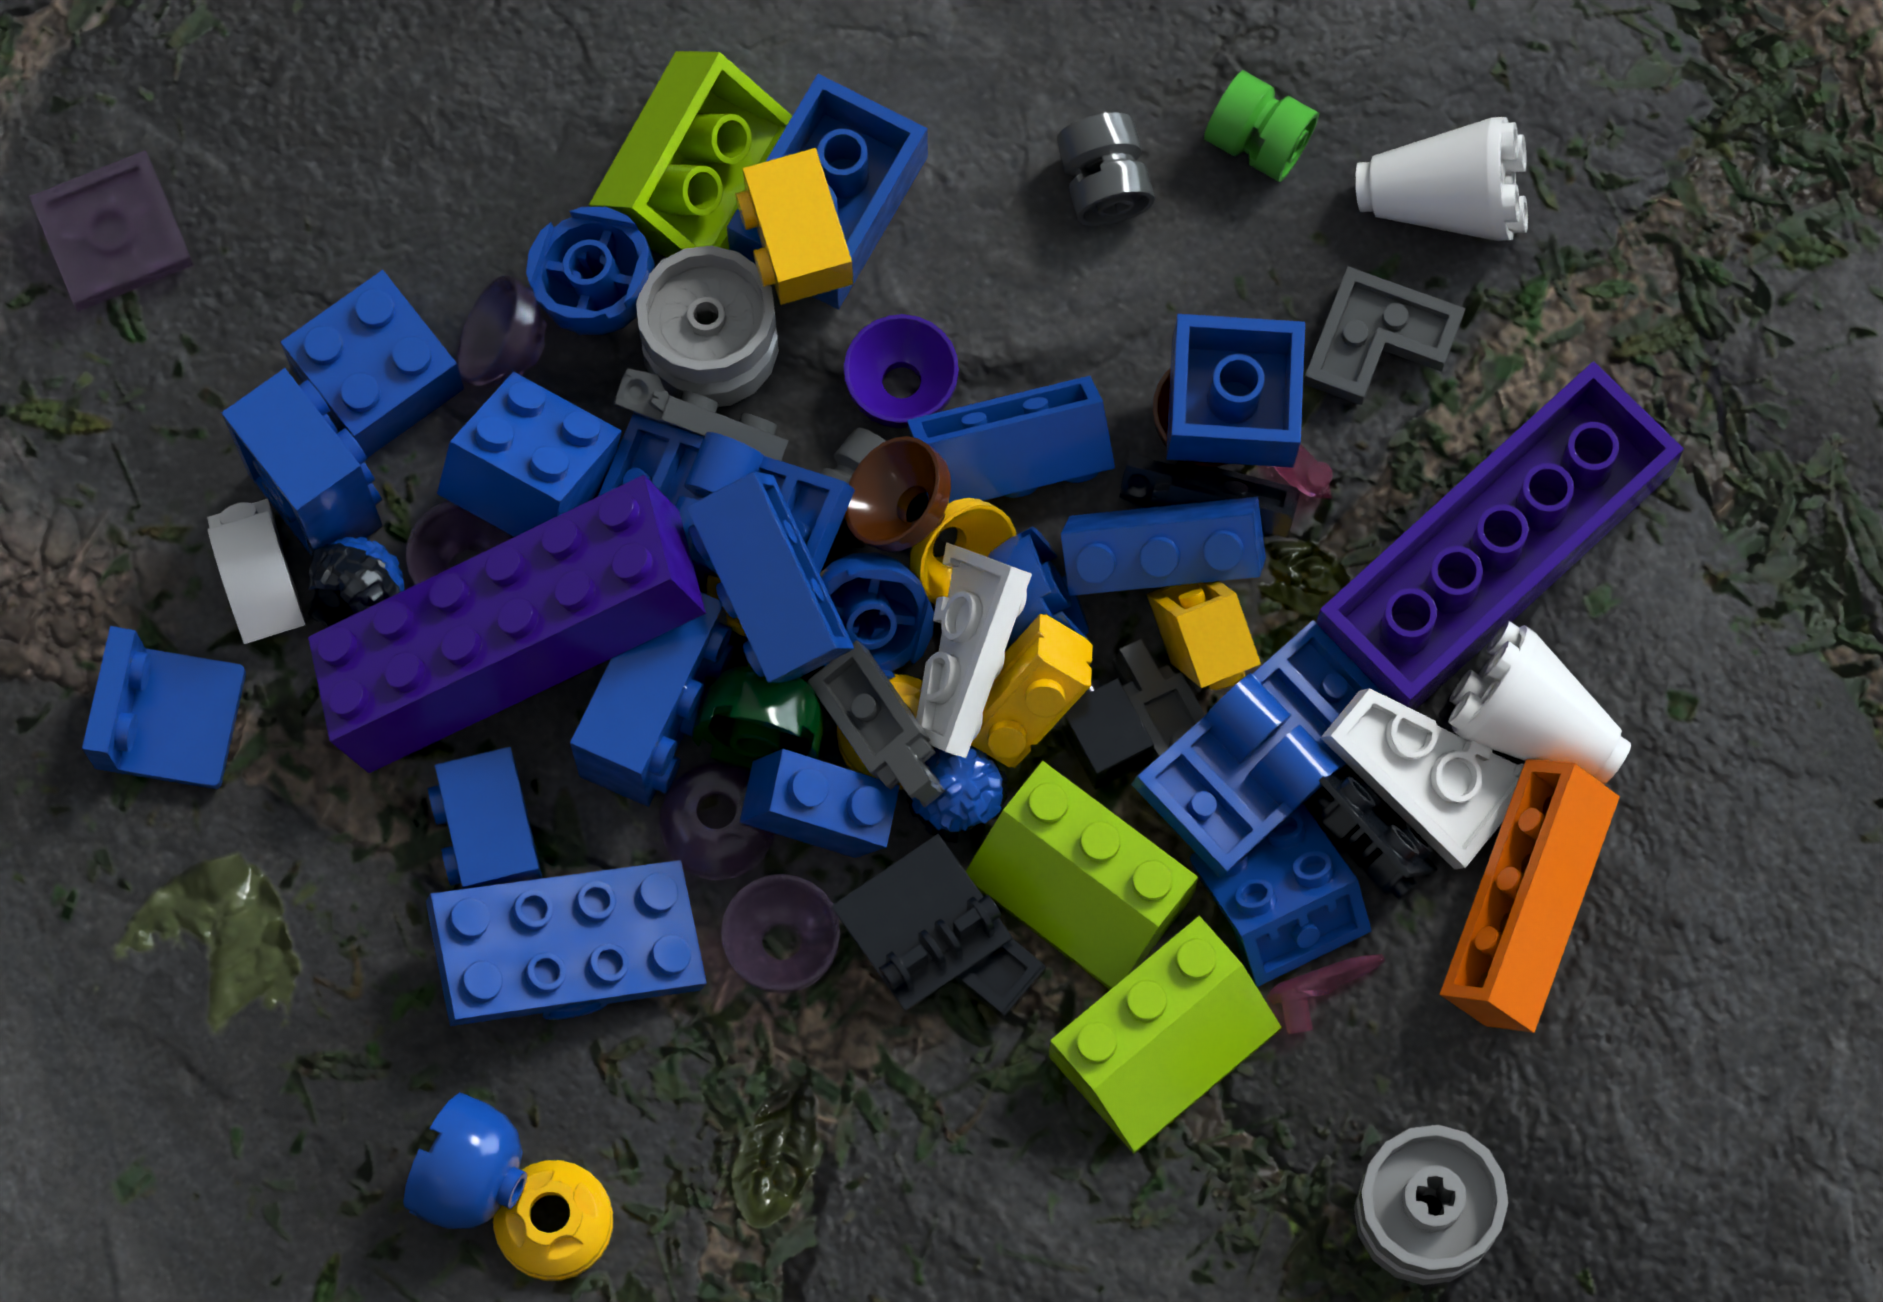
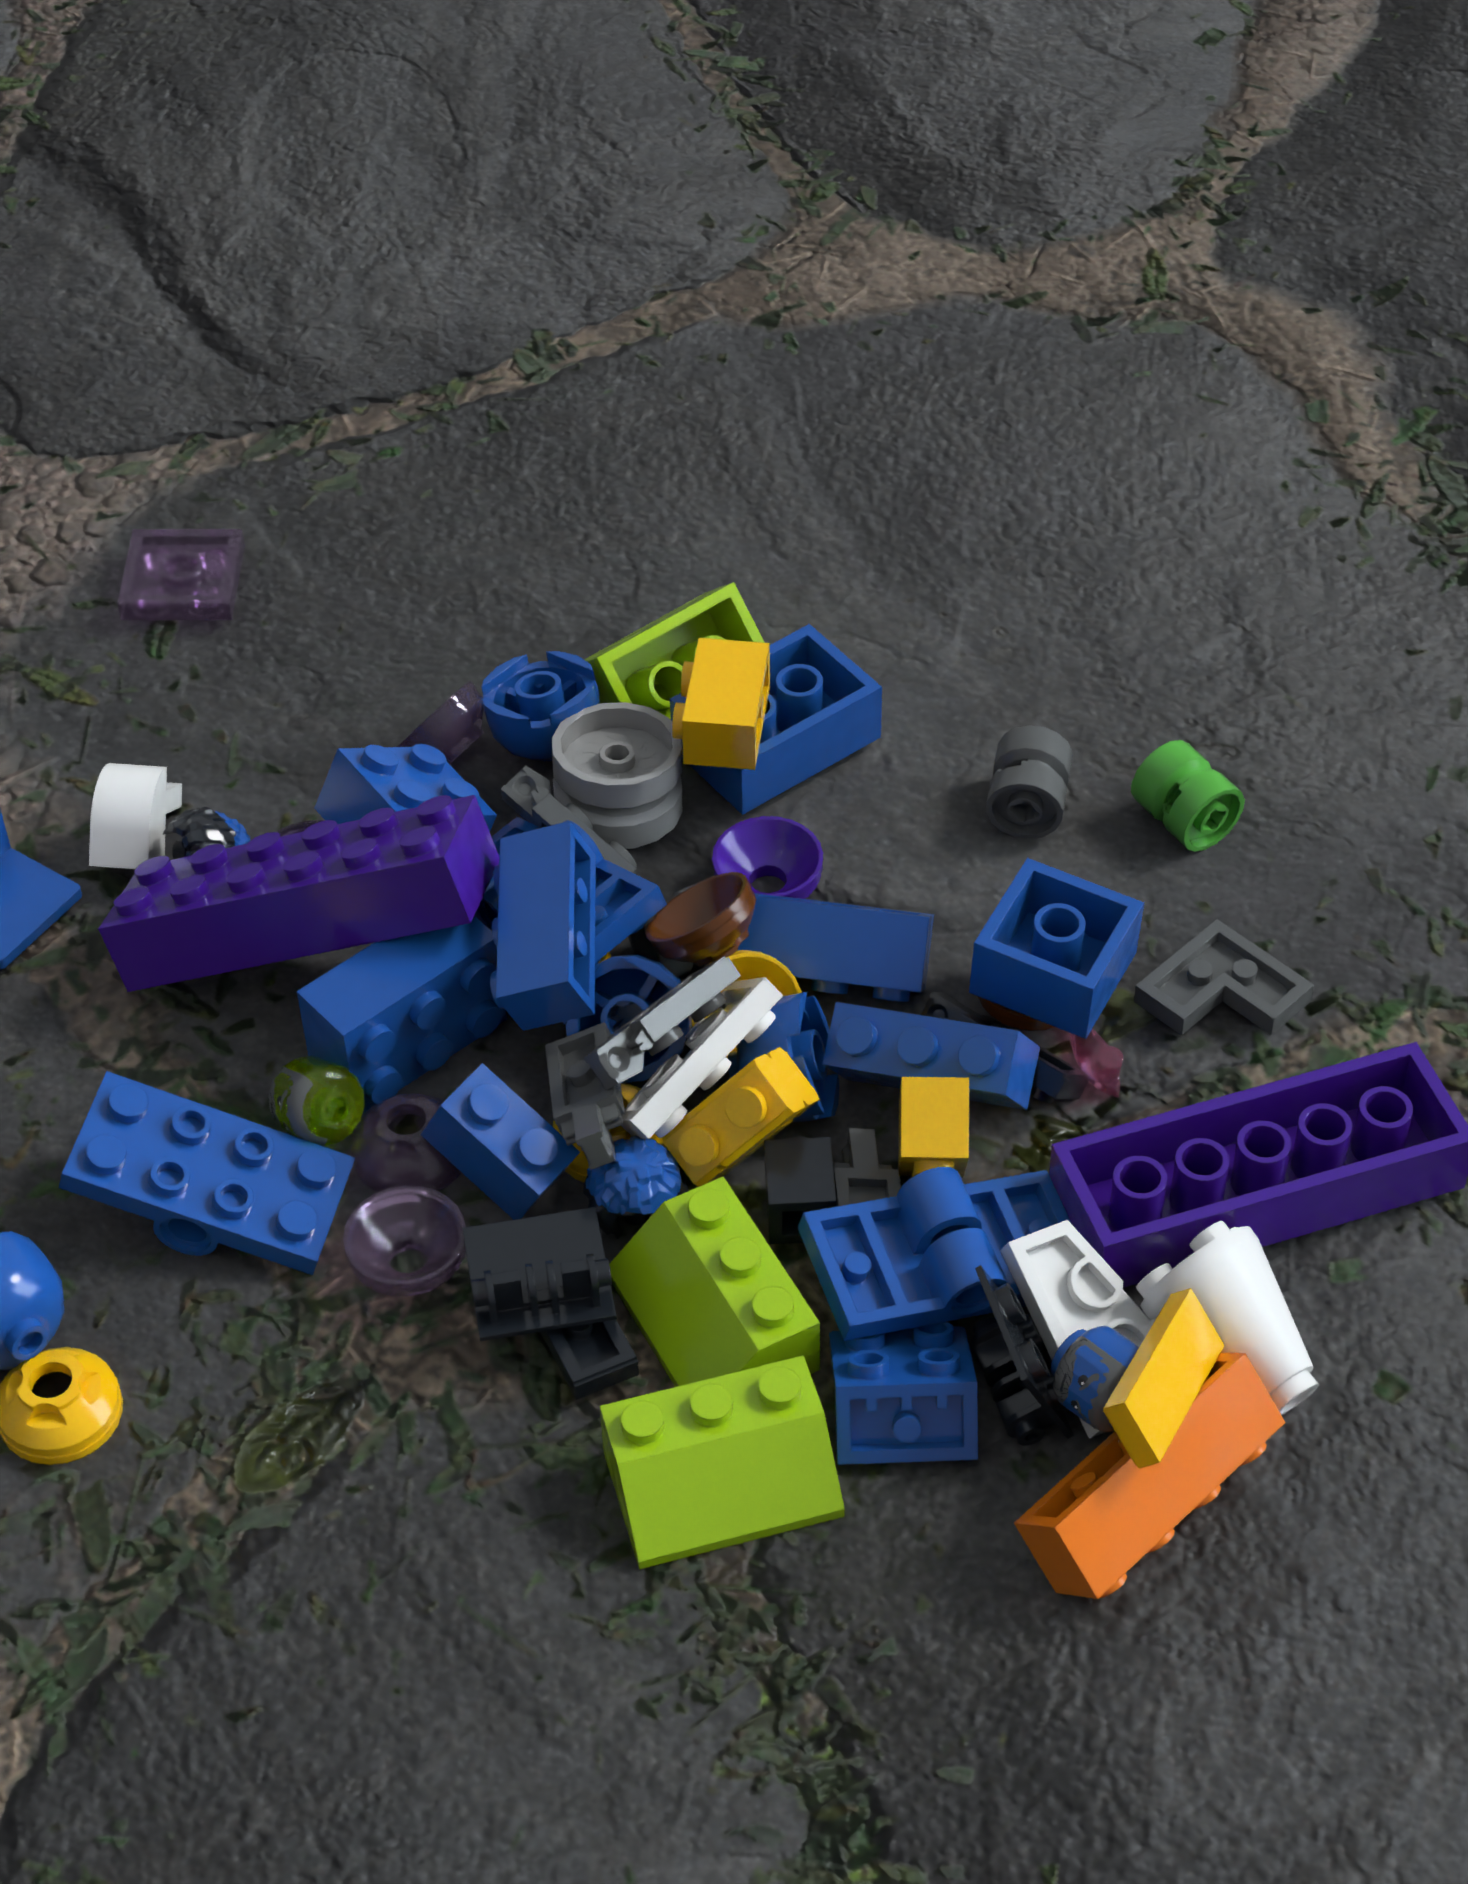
camera: 25 degrees right, 25 degrees down
blue brick [221,368,383,556] -> none
blue brick [280,270,464,458] -> none
blue brick [428,747,542,889] -> none
dark green cylinder [693,663,824,773] -> none
clear pink bar [1267,954,1385,1035] -> none
light grey wheel [1354,1125,1509,1285] -> none
white cone [1356,117,1528,241] -> none
none -> clear neon green head [268,1055,365,1146]
none -> hinge [584,956,741,1090]
none -> head [1051,1326,1139,1433]
none -> yellow tile [1103,1288,1224,1469]

